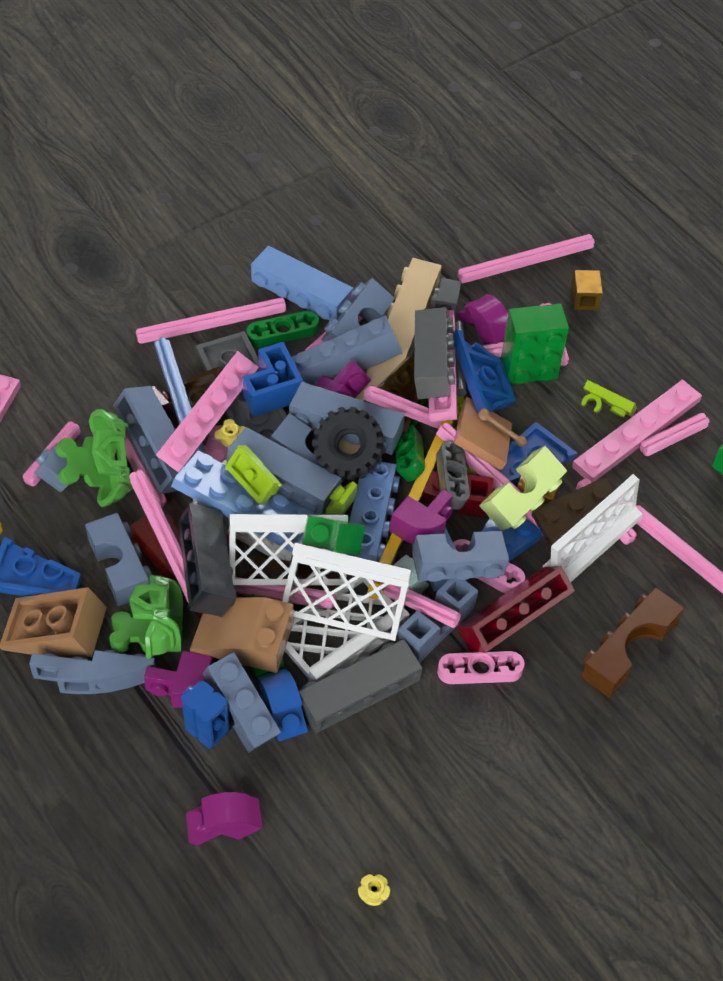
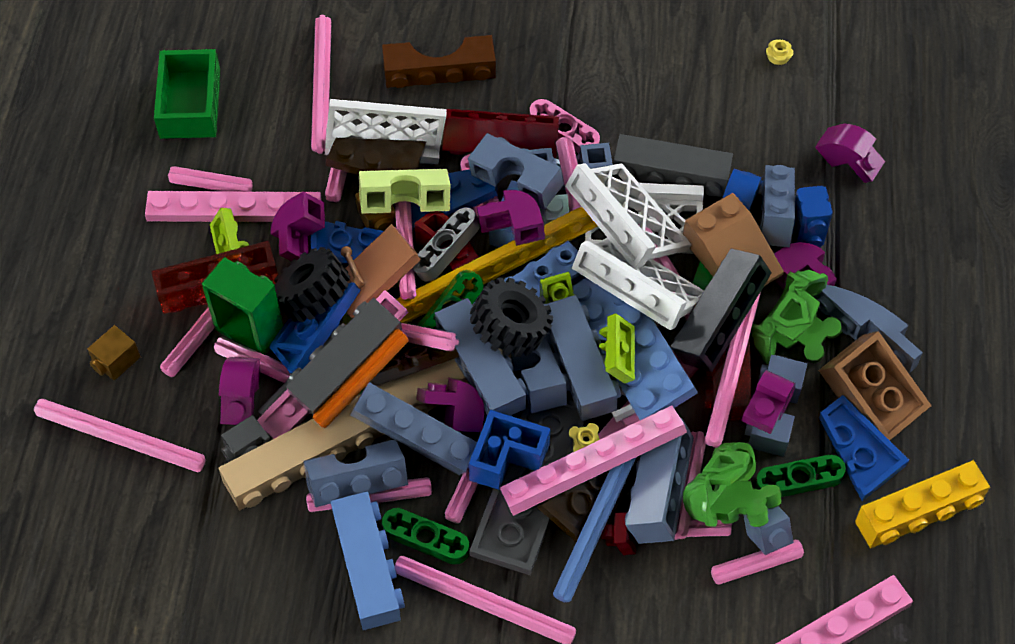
camera: 135 degrees left, 5 degrees up
green slope [302,515,365,555] -> none
none -> clear red brick [151,241,278,314]
none -> magenta brick [270,191,325,261]
none -> black tyre [274,247,350,322]
none -> orange axle [313,329,408,428]
none -> magenta brick [742,370,796,434]
none -> green beam [755,455,846,497]

